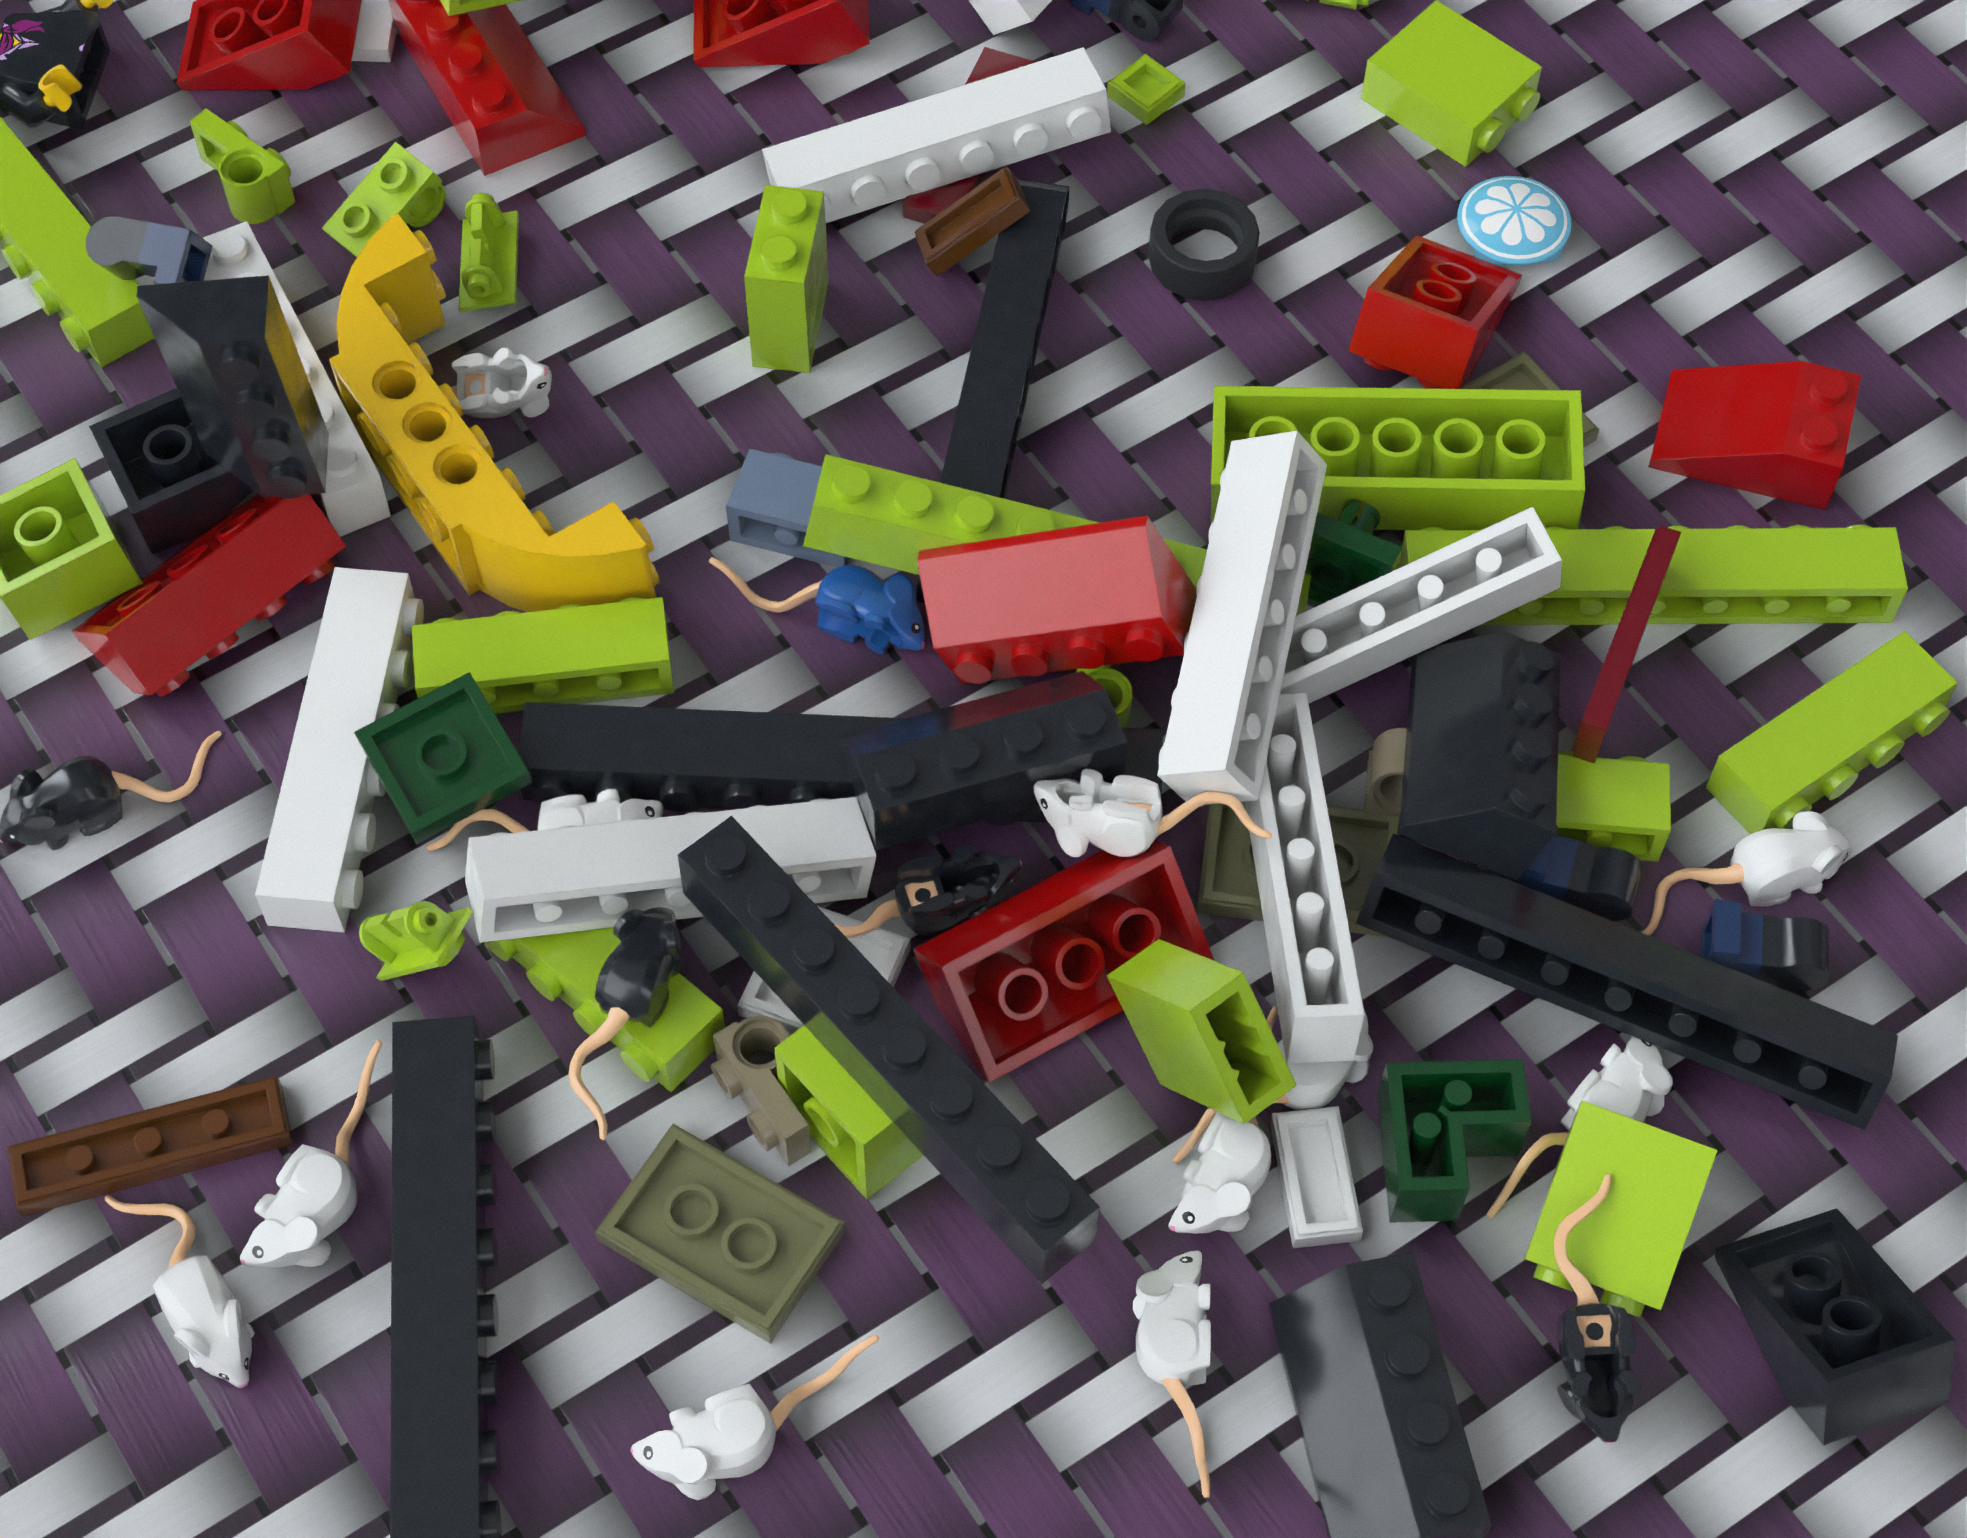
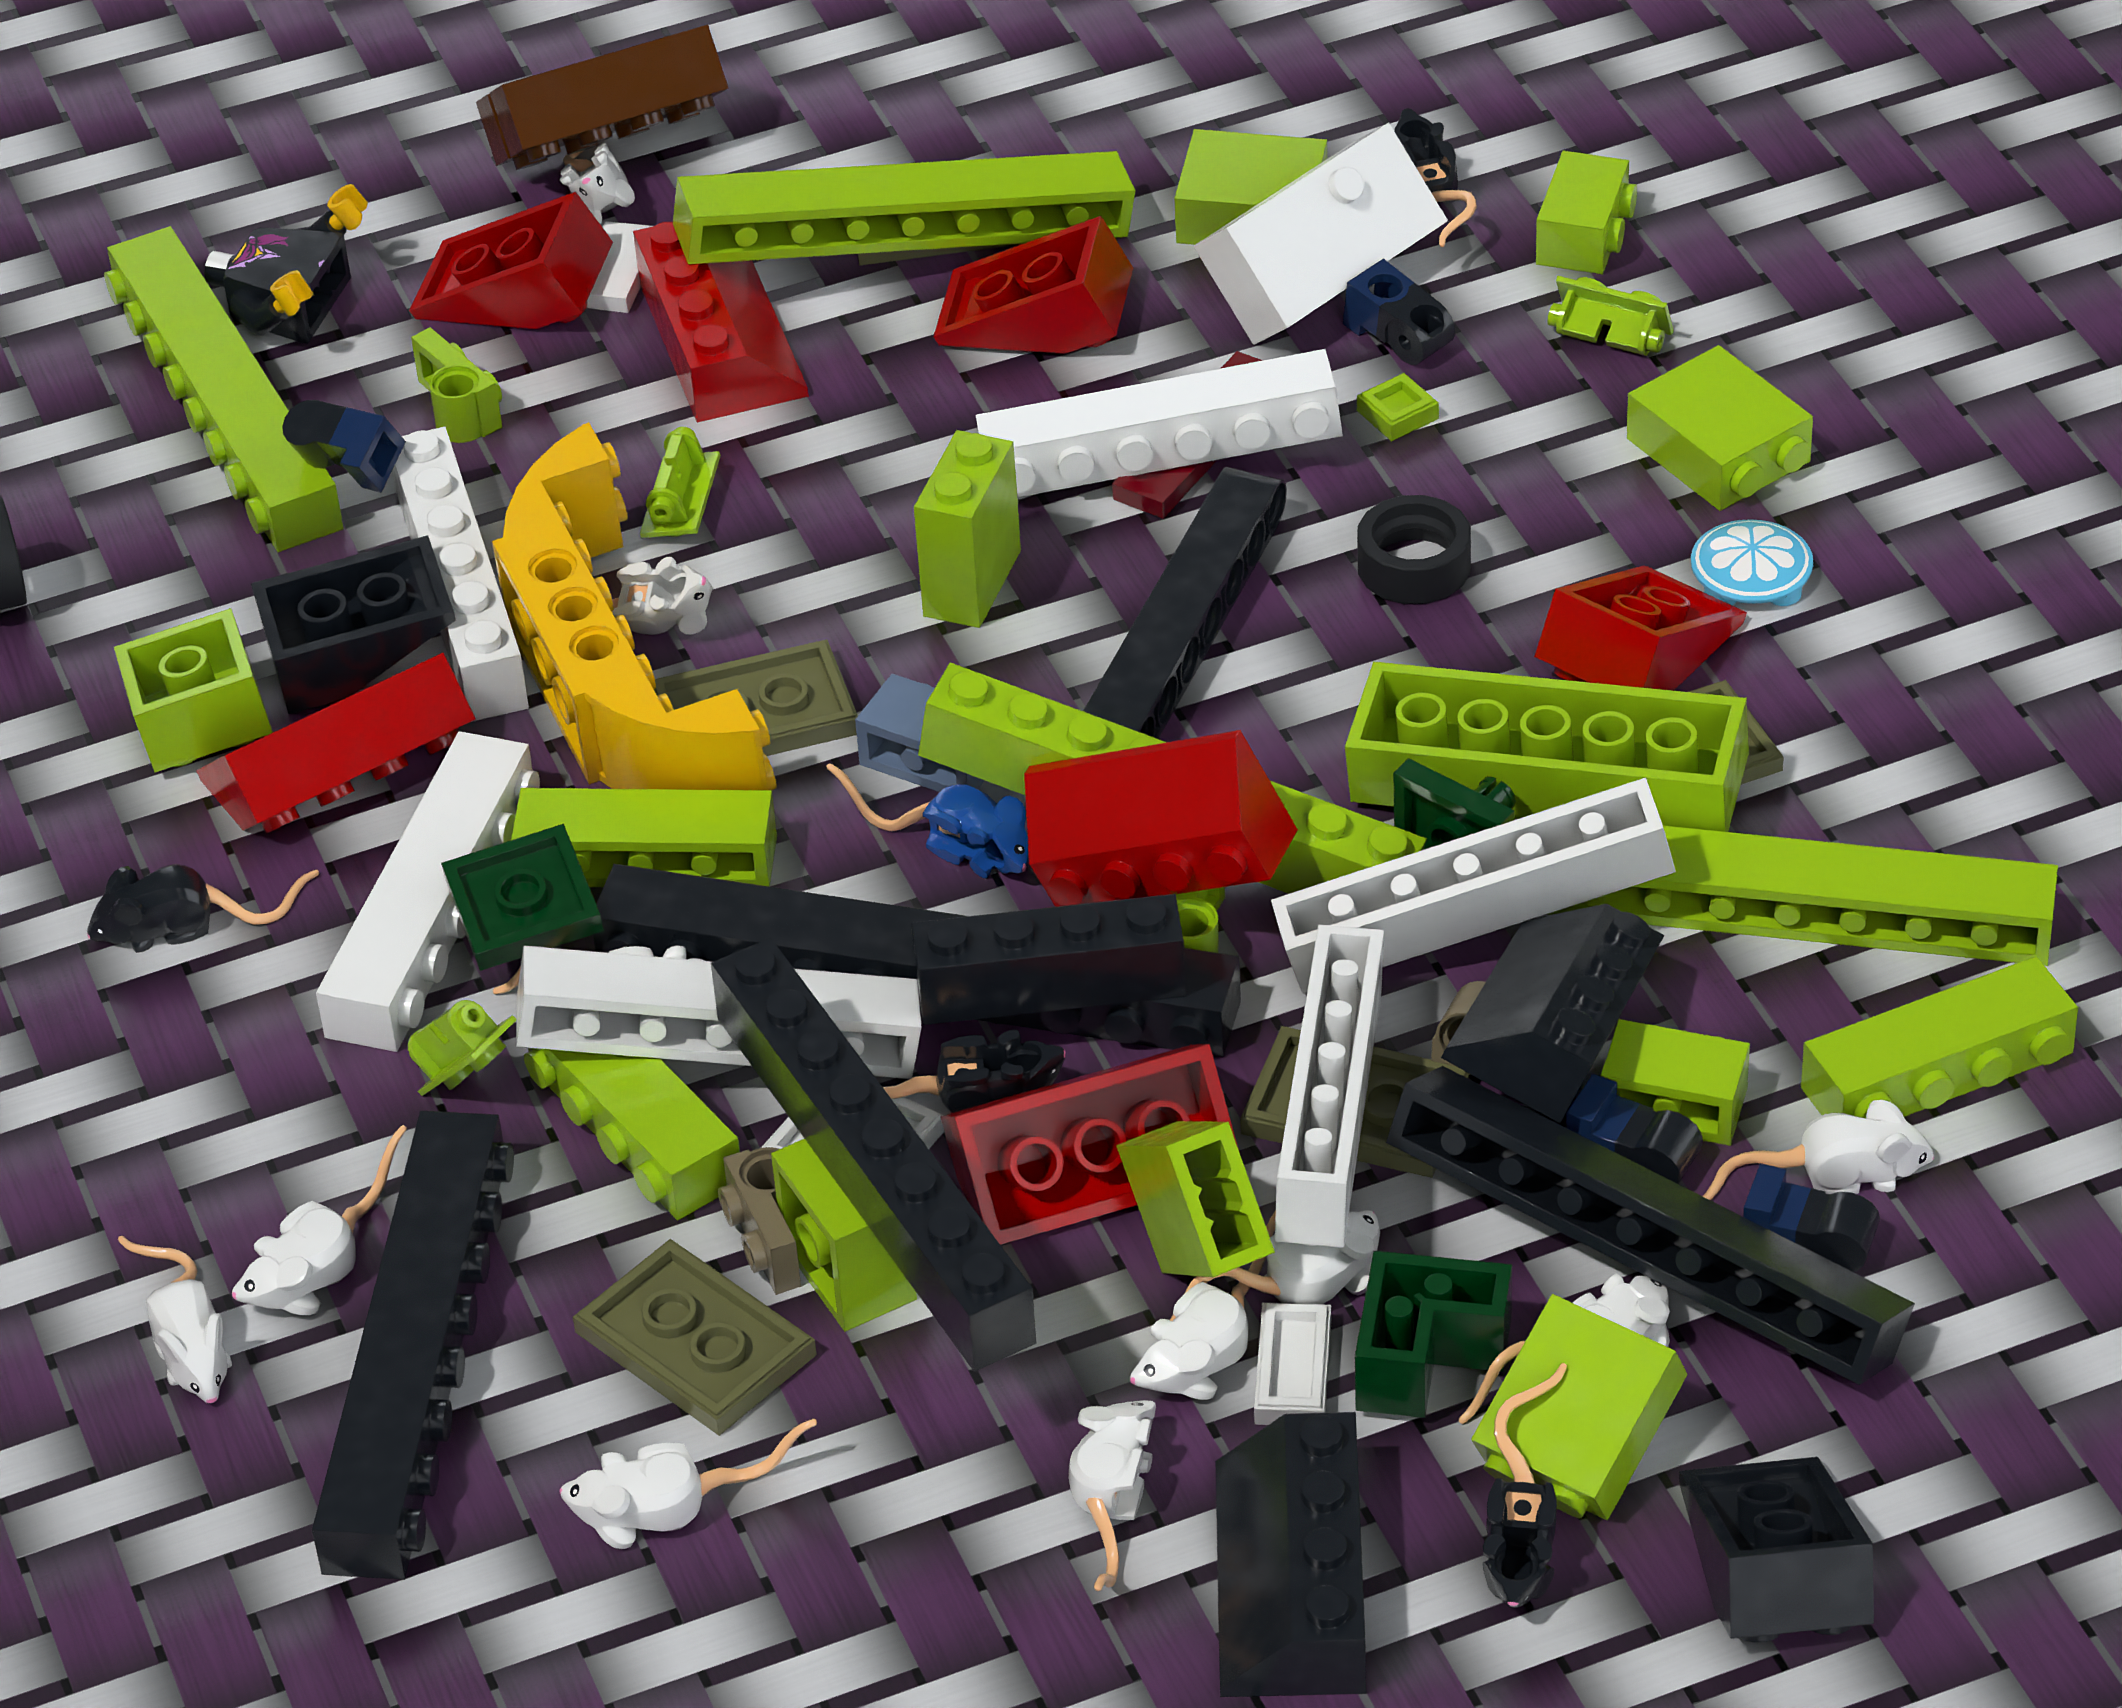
camera: 15 degrees right, 15 degrees down
reddish brown tile [6,1075,294,1217] -> none
black slope [136,275,329,499] -> none
lime plate [322,141,446,258] -> none
black animal [568,907,684,1140] -> none
reddish brown tile [914,167,1031,277] -> none
white animal [1033,769,1272,857] -> none
white brick [1157,431,1327,804] -> none
dark red tile [1571,525,1681,763] -> none
red slope [1648,361,1861,510] -> none
none -> olive tile [654,639,858,756]

